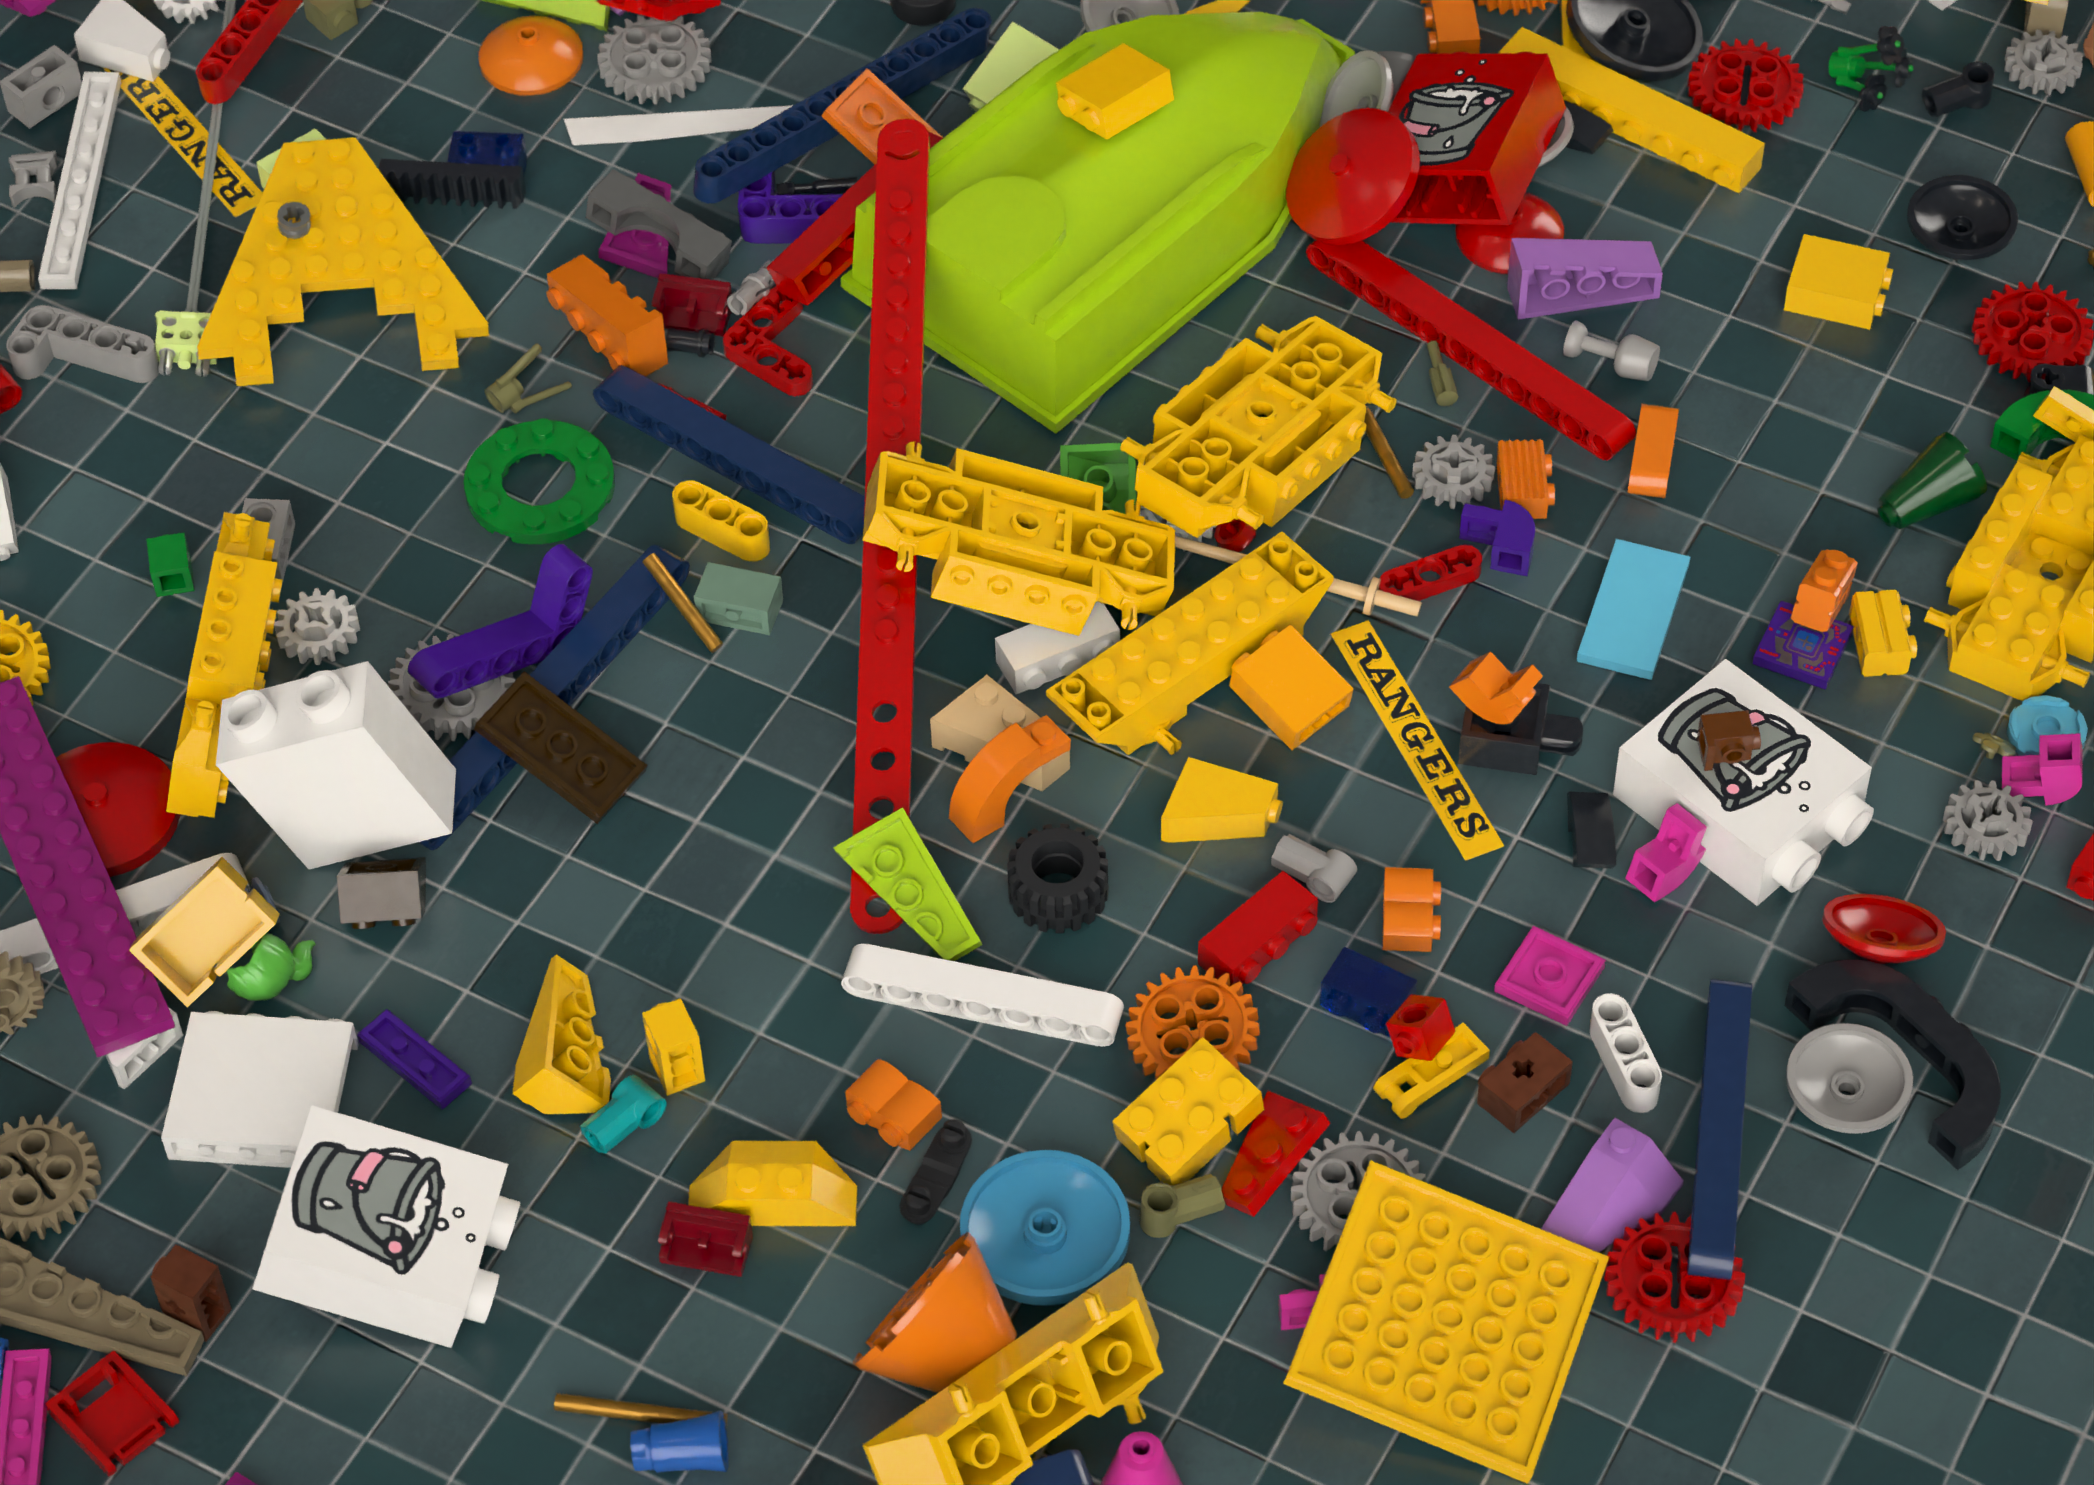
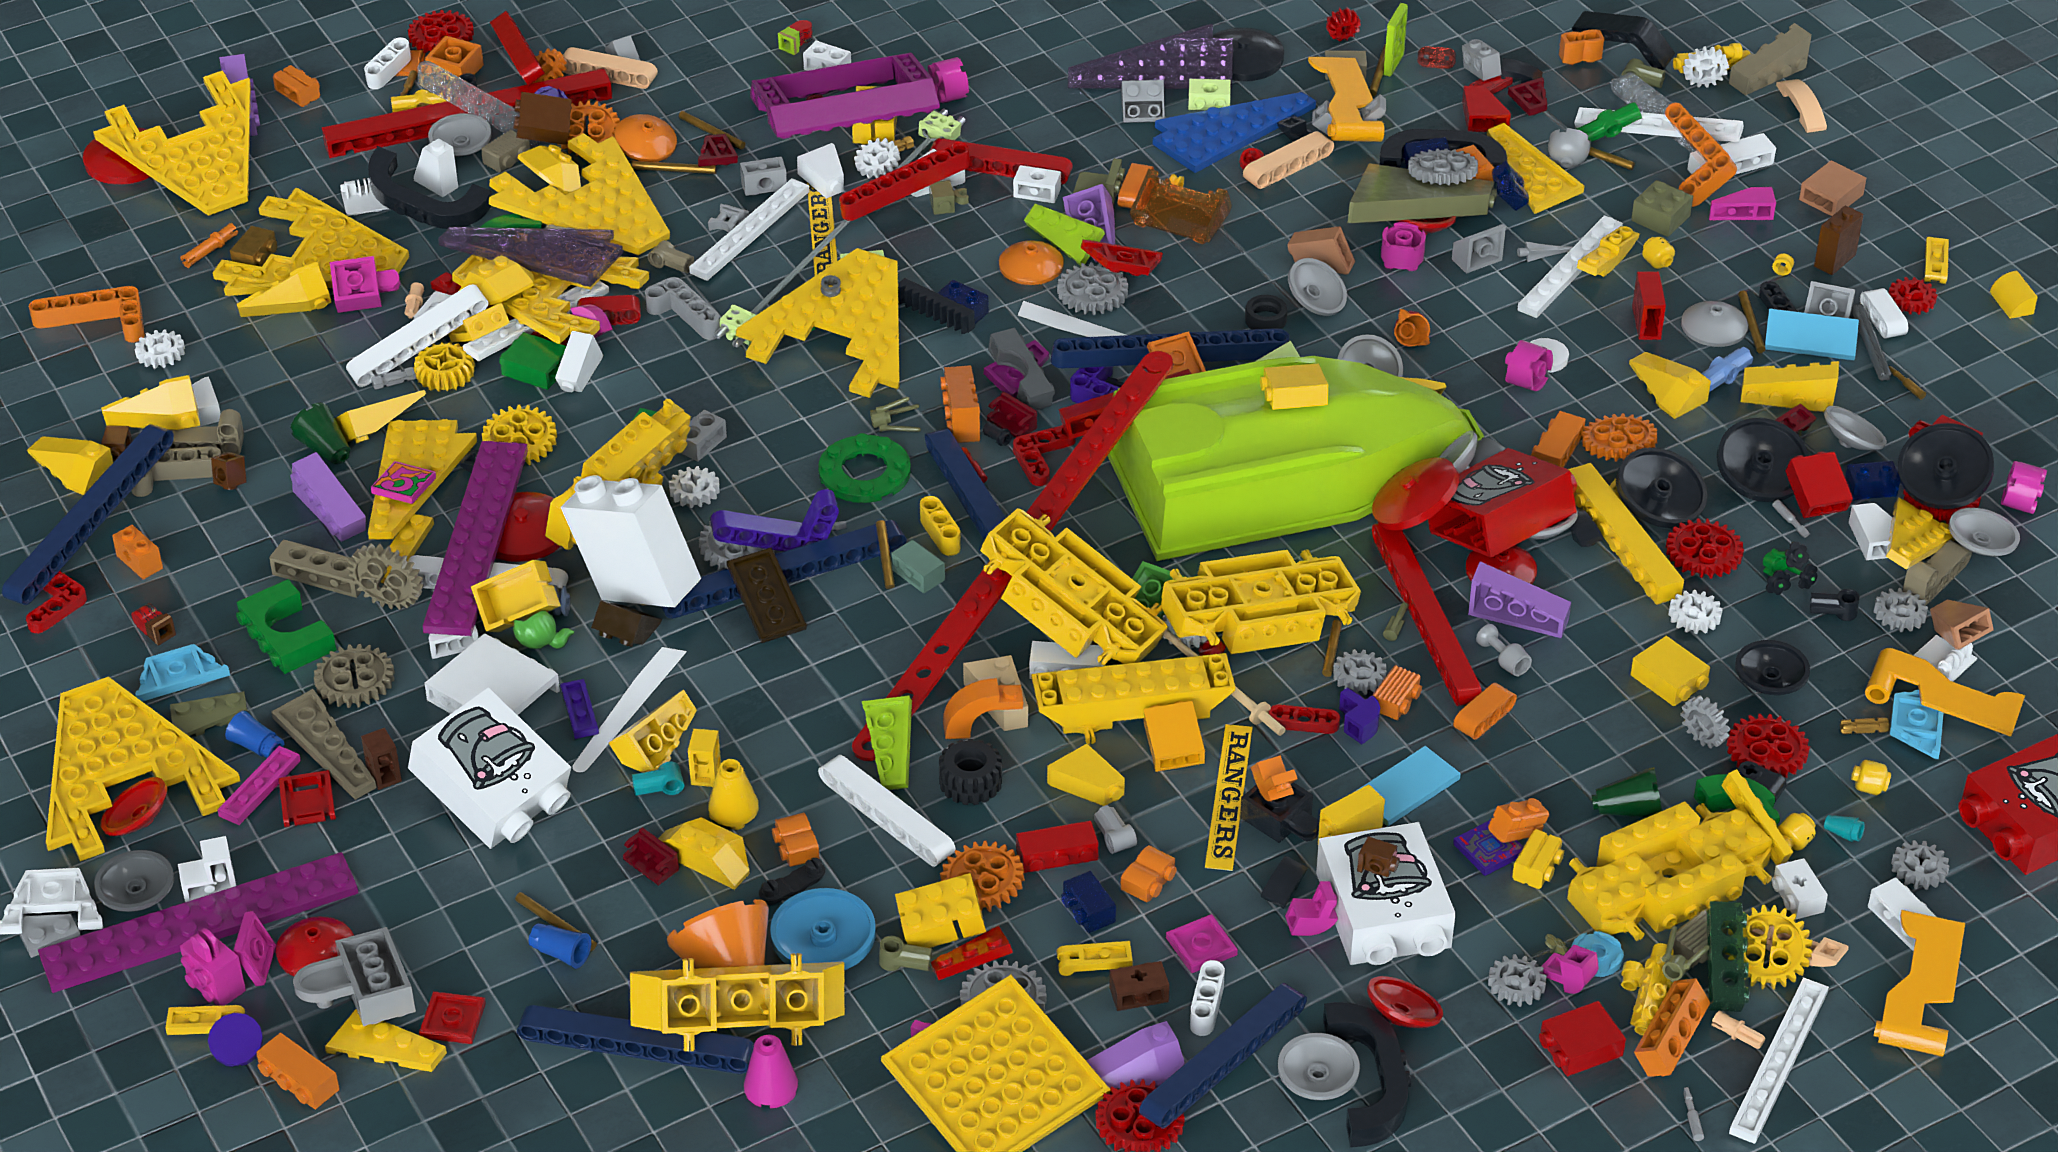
camera: 30 degrees right, 10 degrees down
light grey pin [727,260,775,315] -> none
red brick [1386,994,1456,1061] -> none
none -> white sticker [573,647,687,772]
none -> yellow cone [708,759,759,830]
none -> yellow brick [1318,784,1385,844]
none -> white gear [1668,590,1722,634]
none -> light grey gear [1680,695,1730,748]

